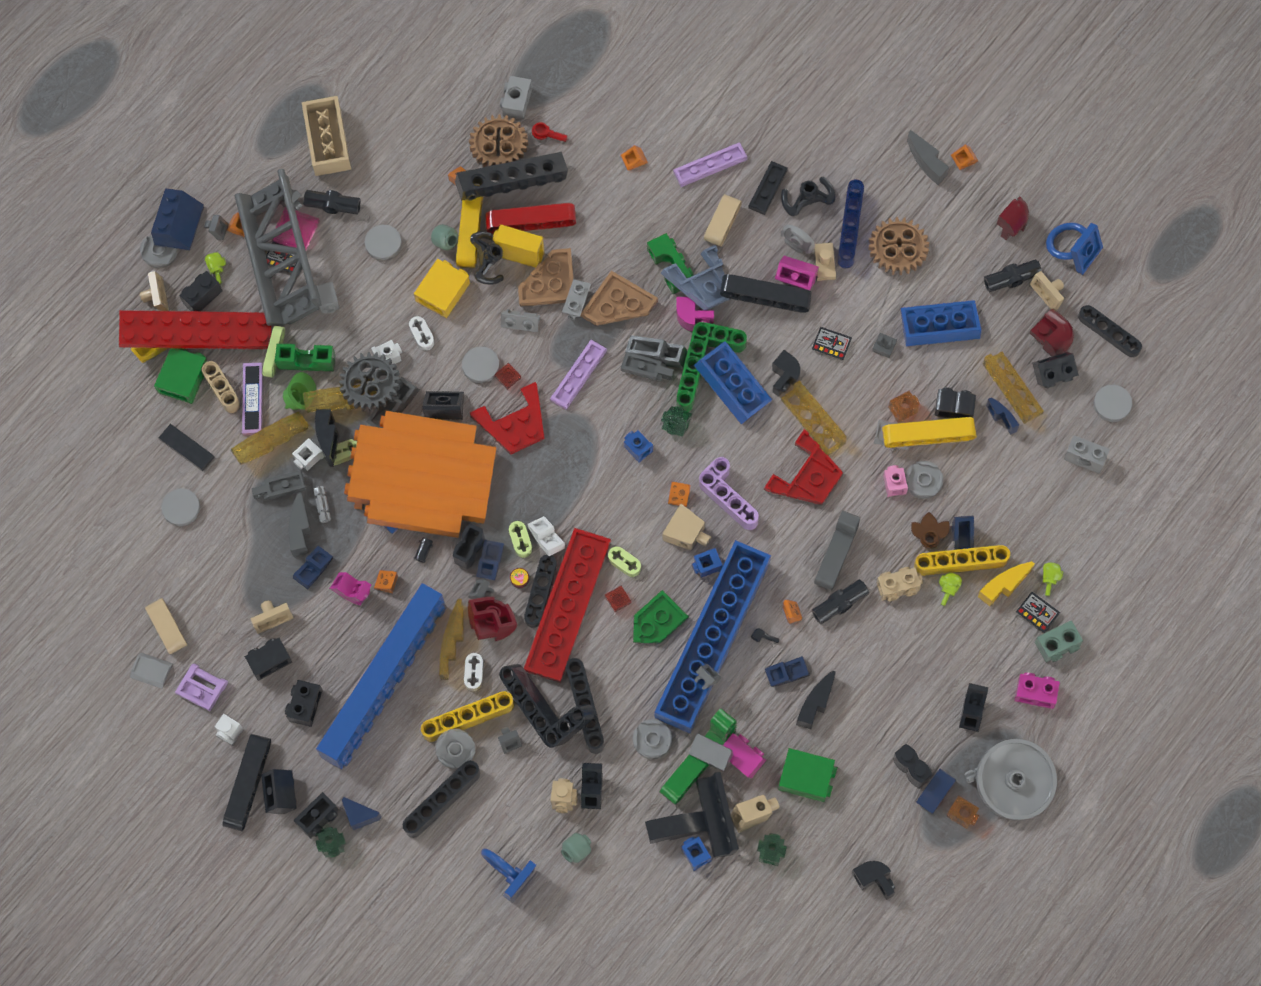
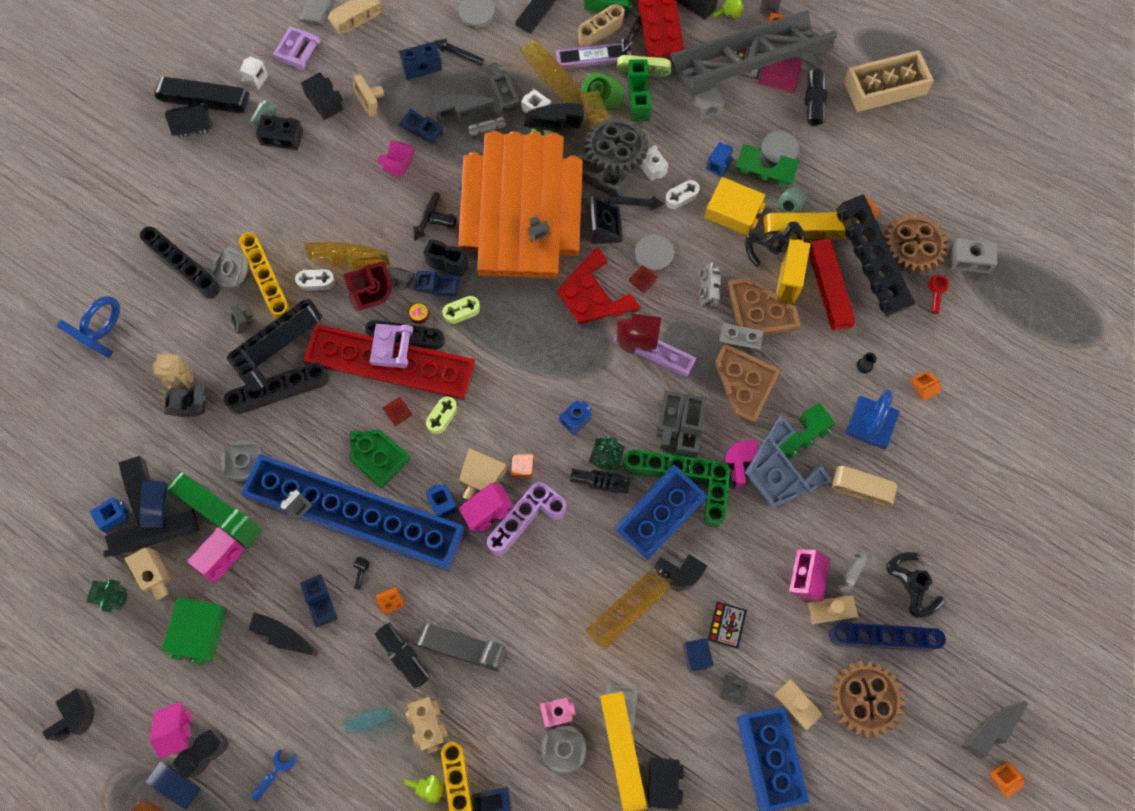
camera: 80 degrees right, 0 degrees up
black brick [293,792,339,839] -> none
clear green brick [315,827,346,858] -> none
blue brick [316,583,446,770] -> none
dark blue slope [342,797,382,830] -> none
orange slope [374,570,398,594] -> none
white slope [528,516,565,556] -> none
sand green head [561,833,591,863] -> none
lavender tile [673,142,747,187] -> none
slope [689,733,733,772] -> none
black beam [720,274,812,313] -> none
black tile [748,161,788,215] -> none
red wing [764,429,843,505] -> none
clear orange brick [888,390,920,423] -> none
reddish brown plate [911,512,950,549] -> none
none -> dark blue slope [140,481,168,529]
none -> dark pink brick [150,701,193,759]
none -> sand green cone [249,99,277,128]
none -> blue piece [250,750,296,802]
none -> clear light blue pin [343,706,393,734]
none -> lavender plate [370,324,413,368]
none -> dark blue brick [399,42,442,80]
none -> black piece [413,192,441,241]
none -> black piece [434,38,484,66]
none -> dark pink brick [459,482,514,532]
none -> dark grey tile [528,216,550,242]
none -> black hinge [570,468,631,493]
none -> black piece [608,195,664,211]
none -> dark red brick [616,314,661,354]
none -> black piece [621,16,642,52]
none -> dark blue panel [683,638,713,672]
none -> blue brick [706,142,733,177]
none -> green arch [736,144,800,187]
none -> tan tile [773,679,823,731]
none -> blue tile [845,390,900,450]
none -> black pin [856,352,877,374]

